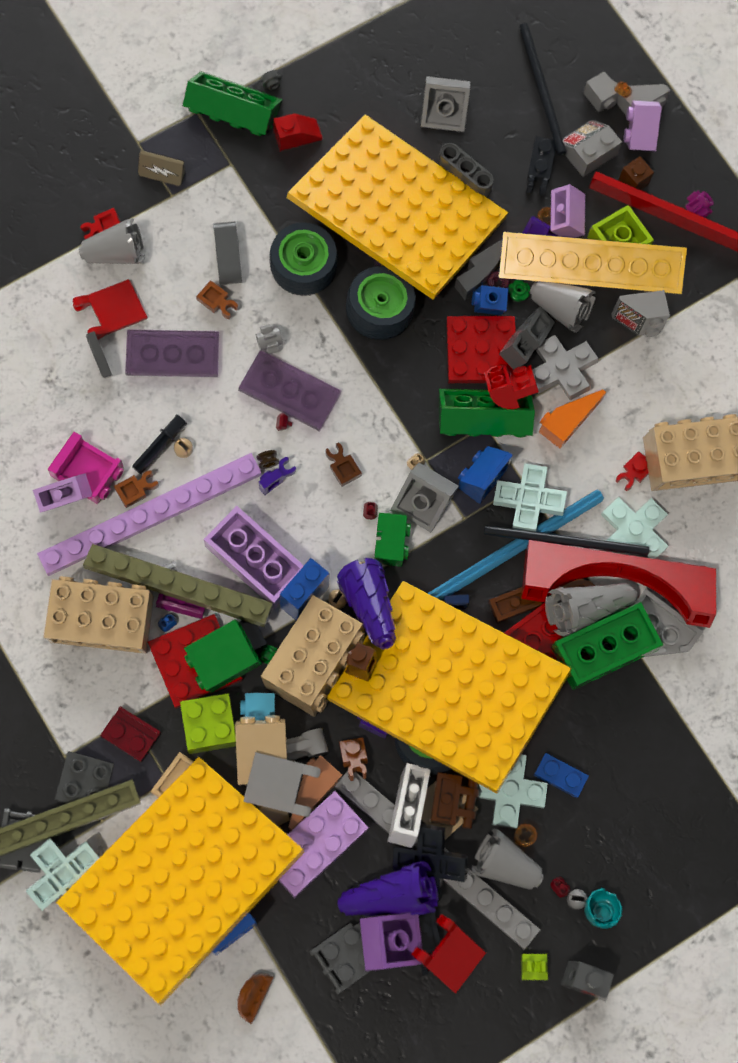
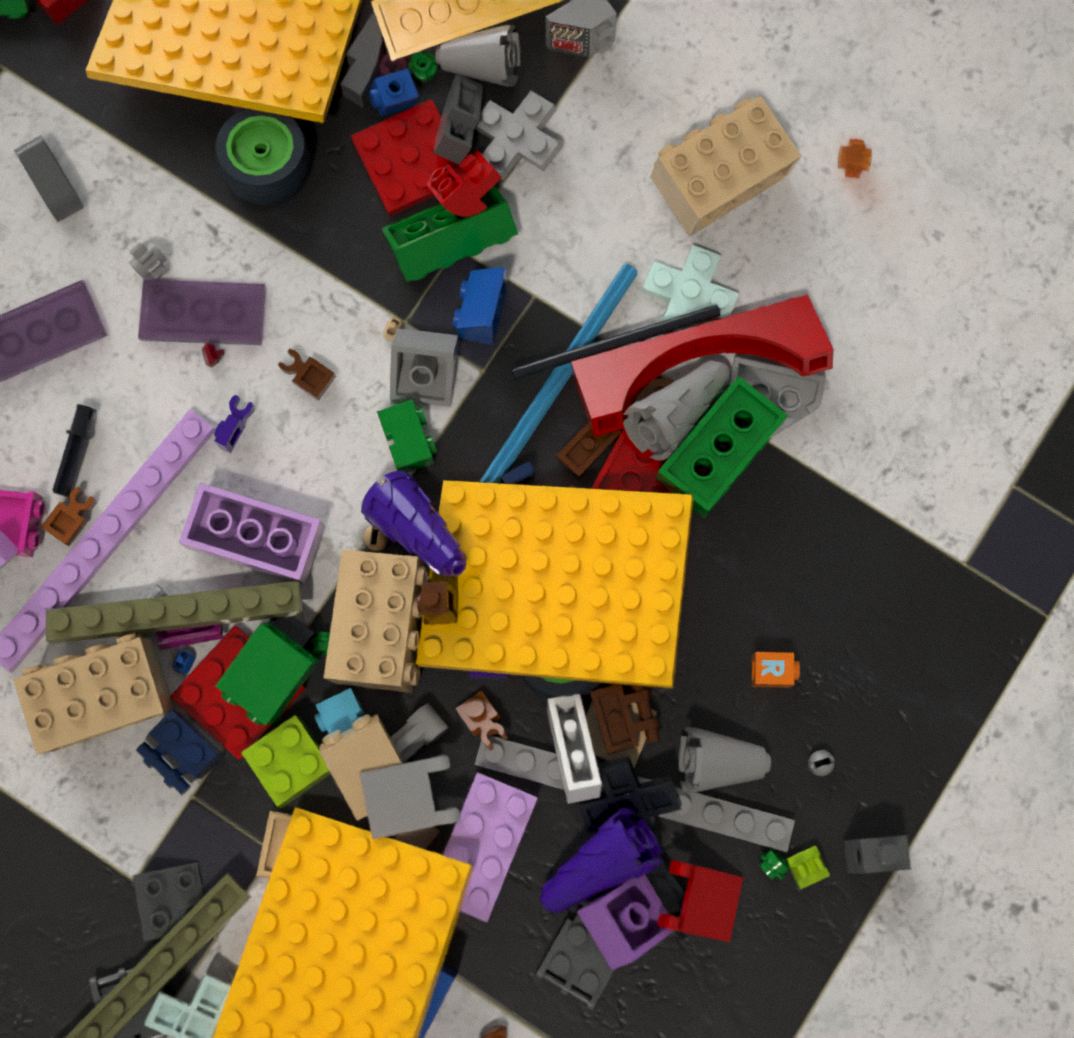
camera: 15 degrees left, 5 degrees up
dark red plate [100,706,161,763] -> none
tan hinge [174,438,193,458] -> none
dark orange plate [196,280,238,319] -> none
dark brown bush [256,450,279,469] -> none
wheel [269,222,338,296] -> none
blue brick [279,558,330,621] -> none
nougat slope [289,755,342,831] -> none
dark red rock [363,502,378,520] -> none
light aqua plate [477,754,548,829] -> none
light aqua plate [493,464,567,532] -> none
clear orange bush [514,824,537,847] -> none
blue plate [534,753,589,798] -> none
orange slope [539,389,606,449] -> none
dark red rock [550,877,570,897] -> none
teal hair [584,888,622,929] -> none
red plate [616,451,649,491] -> none
none -> dark blue brick [136,709,225,795]
none -> orange brick [752,652,800,688]
none -> green plate [760,849,790,880]

